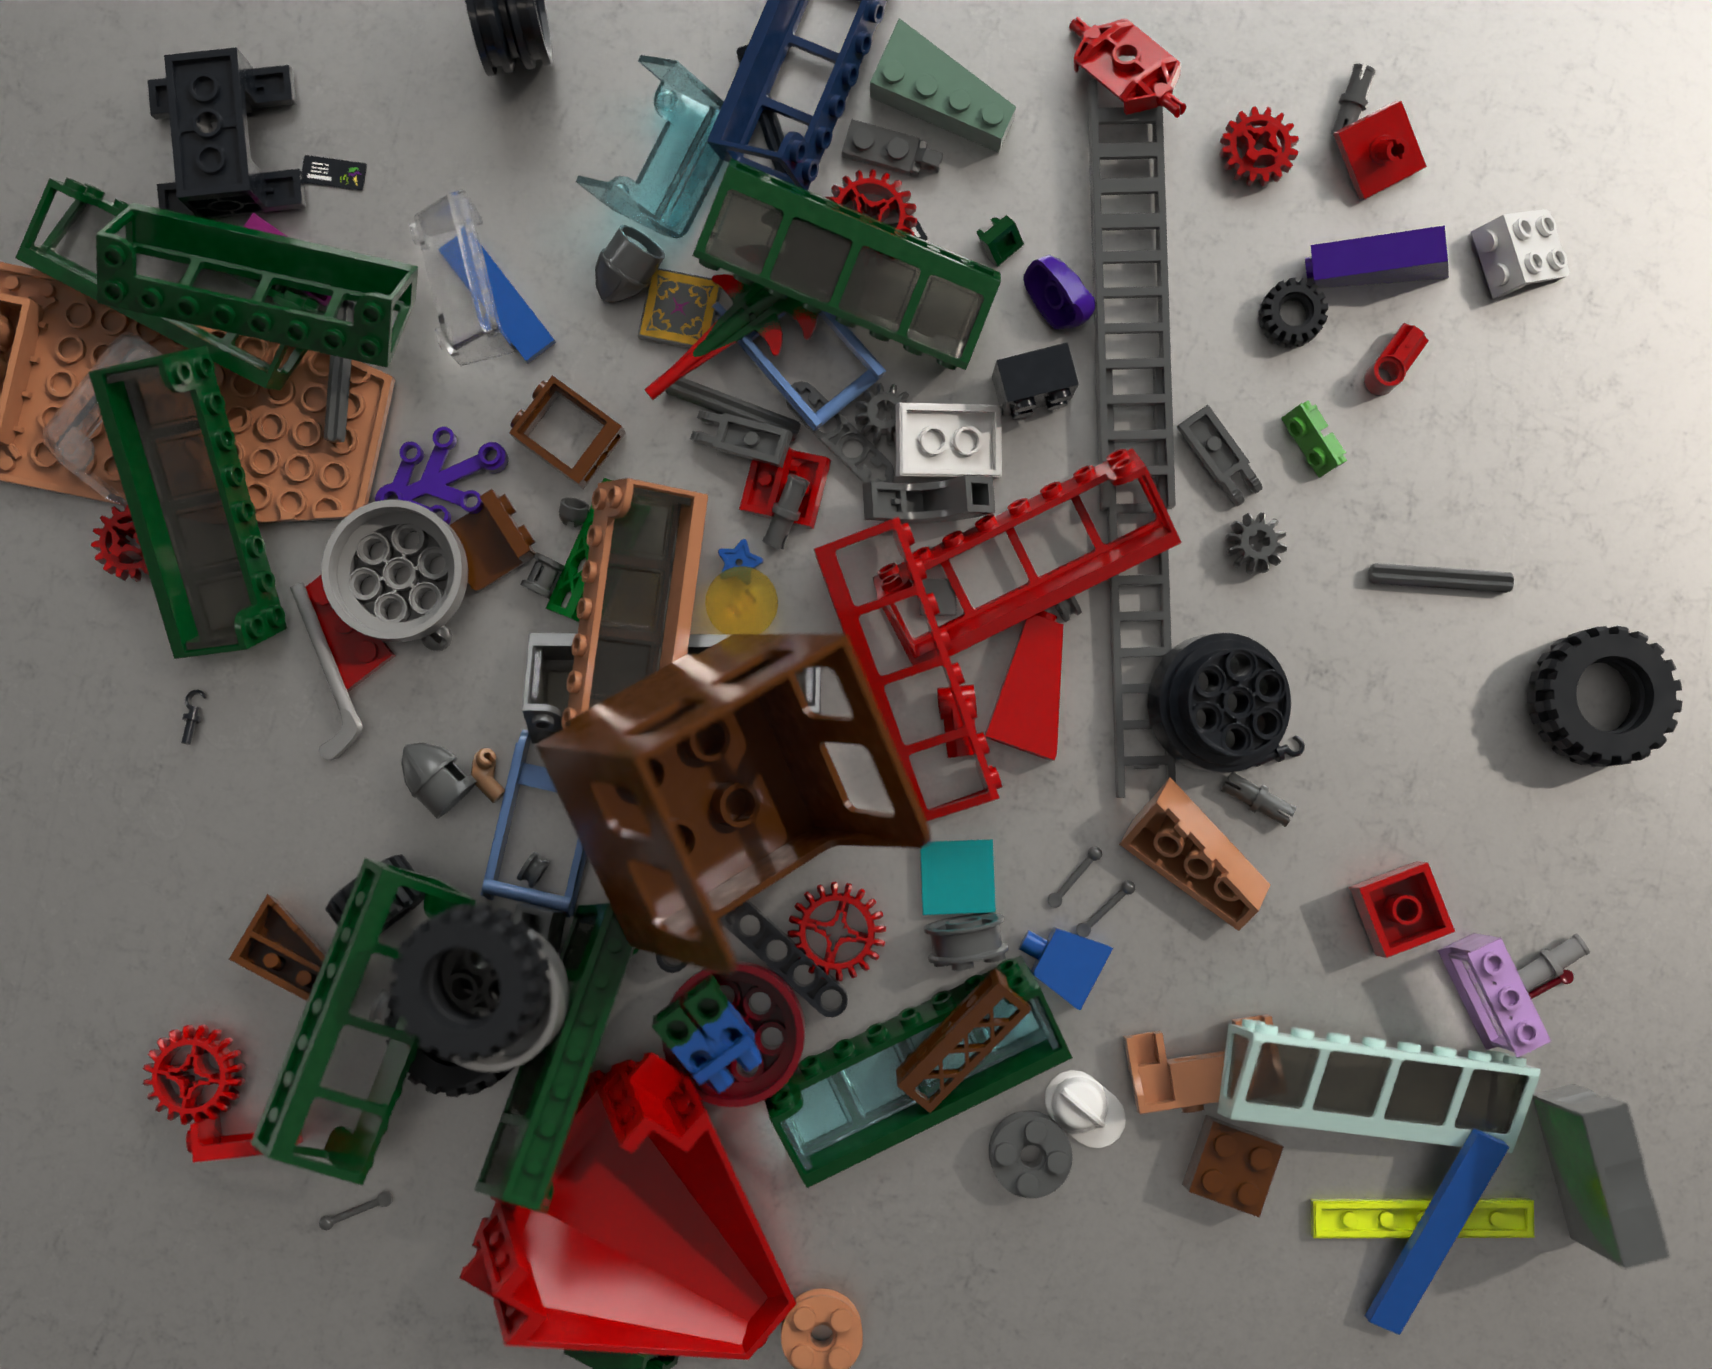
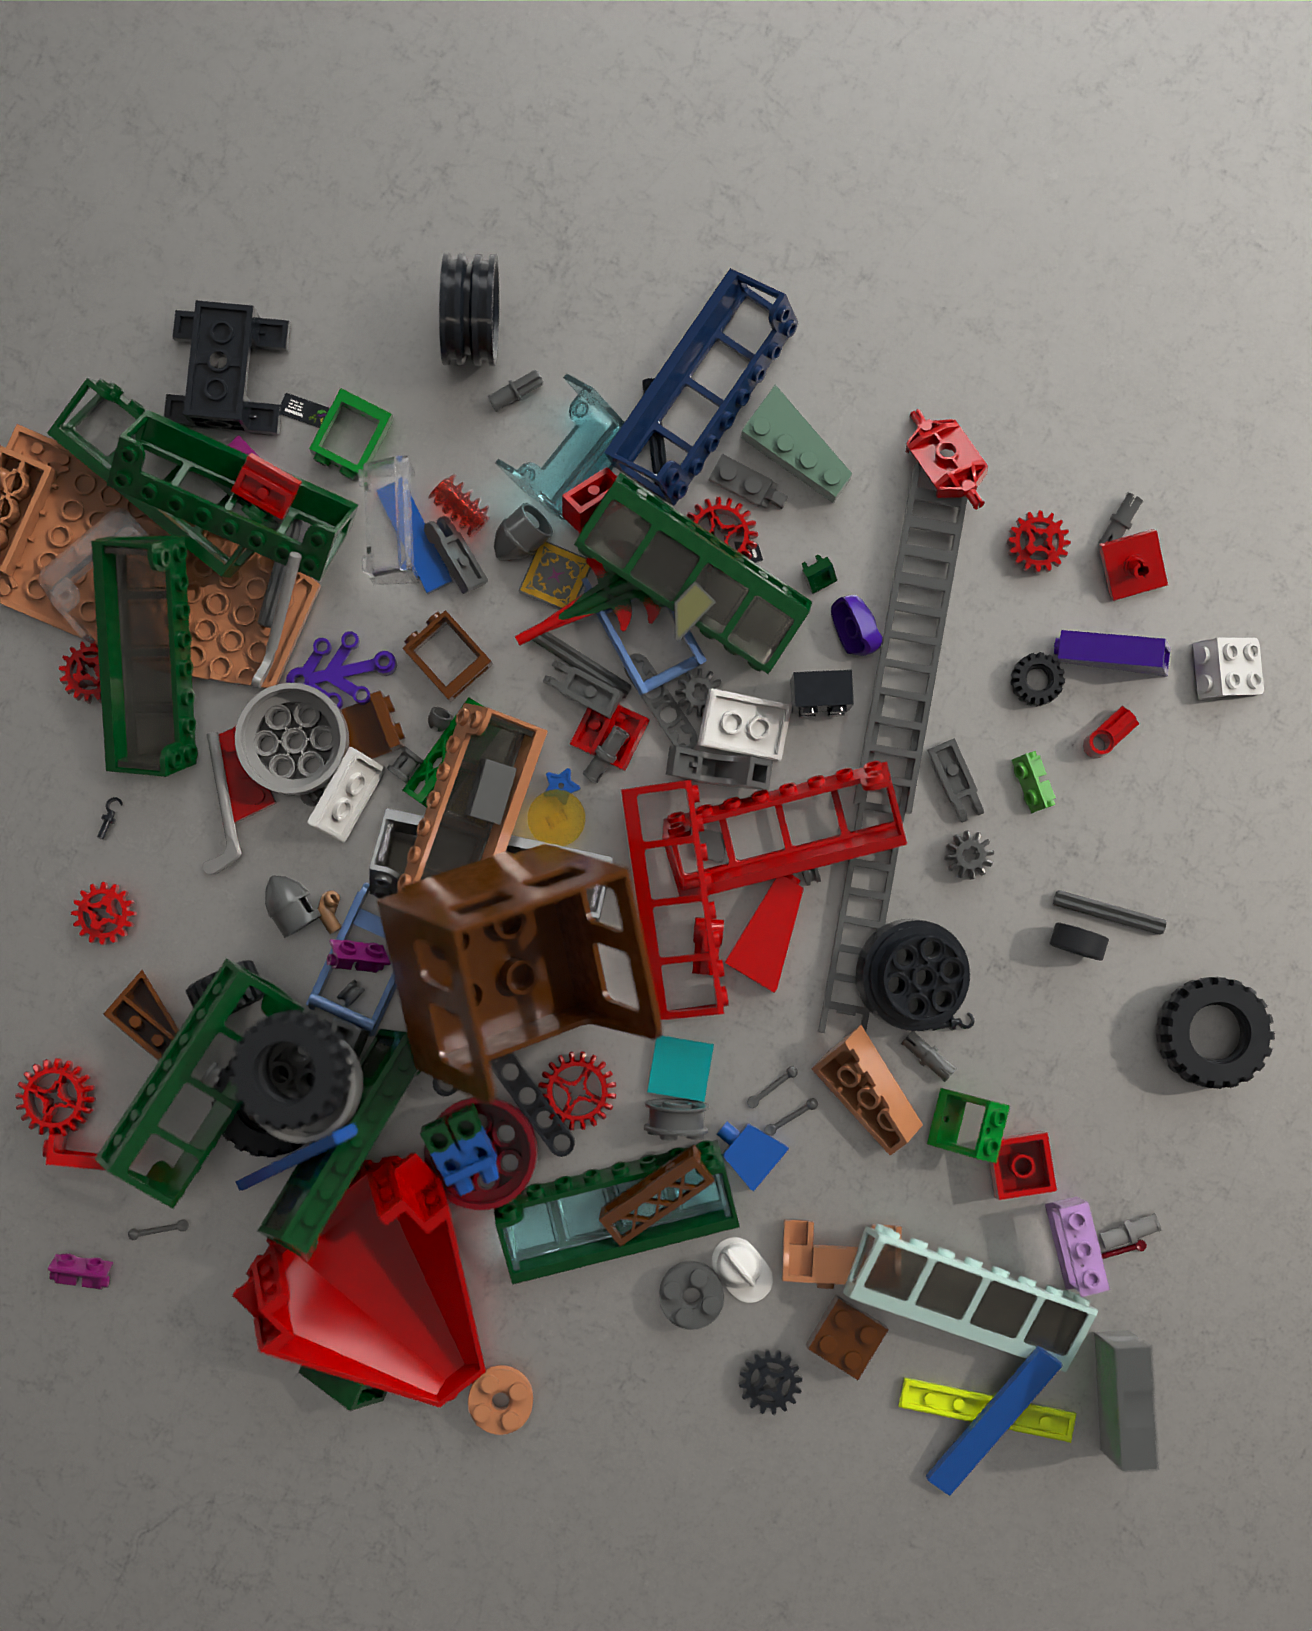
camera: 10 degrees right, 0 degrees up
none -> magenta hinge [48,1253,113,1290]
none -> red gear [71,882,137,945]
none -> red plate [231,453,302,520]
none -> blue tile [235,1123,358,1191]
none -> light grey piece [251,552,301,689]
none -> white tile [307,747,386,843]
none -> green window [309,388,394,480]
none -> magenta hinge [326,939,391,973]
none -> dark grey hinge [423,516,488,594]
none -> clear red piece [428,474,490,537]
none -> dark grey hinge [464,759,517,825]
none -> dark grey axle [487,370,543,412]
none -> red brick [562,467,624,534]
none -> olive tile [674,582,716,641]
none -> black gear [739,1349,802,1415]
none -> green window [927,1088,1010,1163]
none -> black tyre [1049,922,1109,961]

